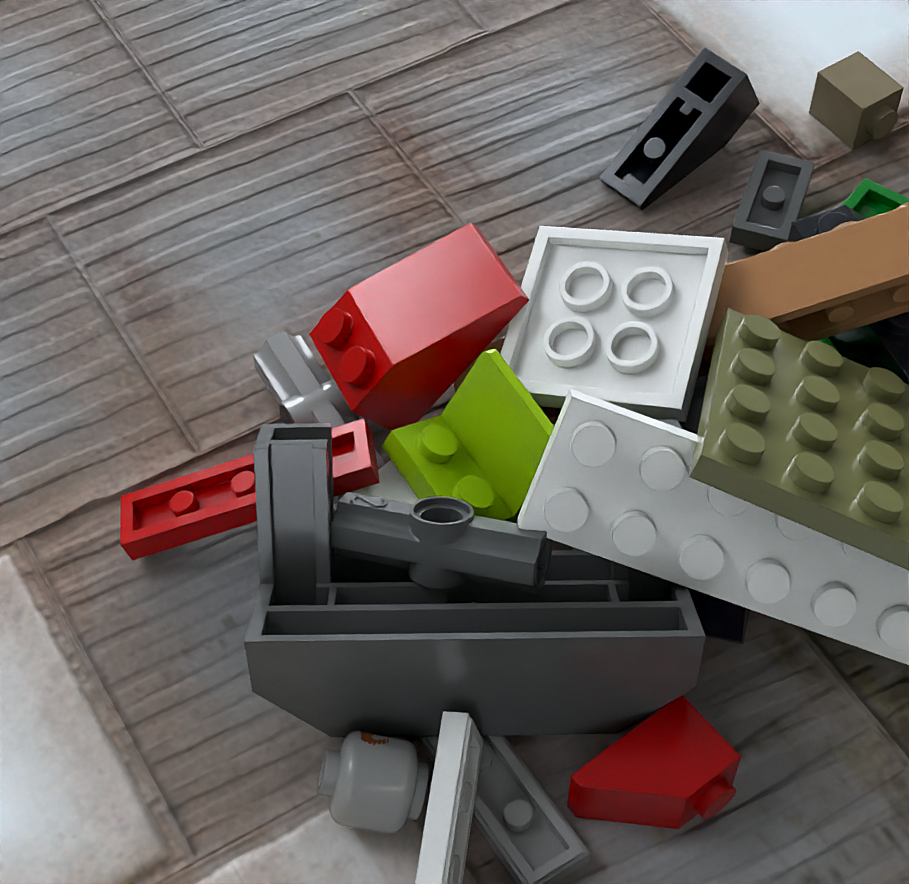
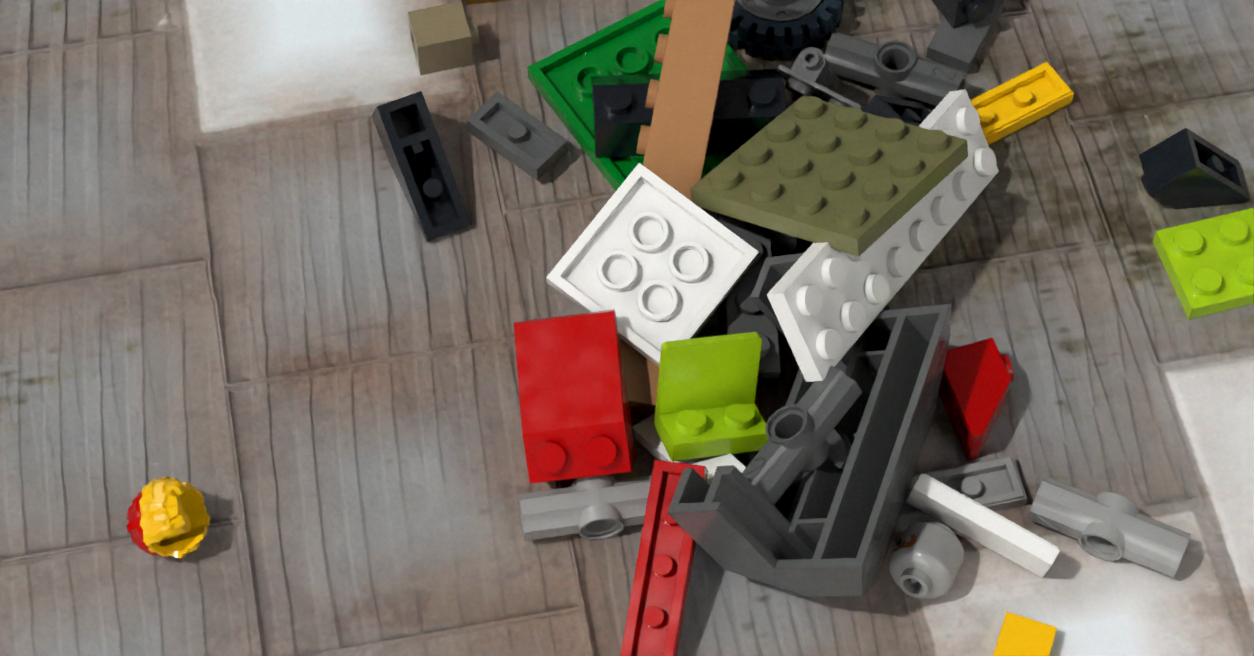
camera: 70 degrees left, 5 degrees up
none -> yellow piece [126,476,210,558]

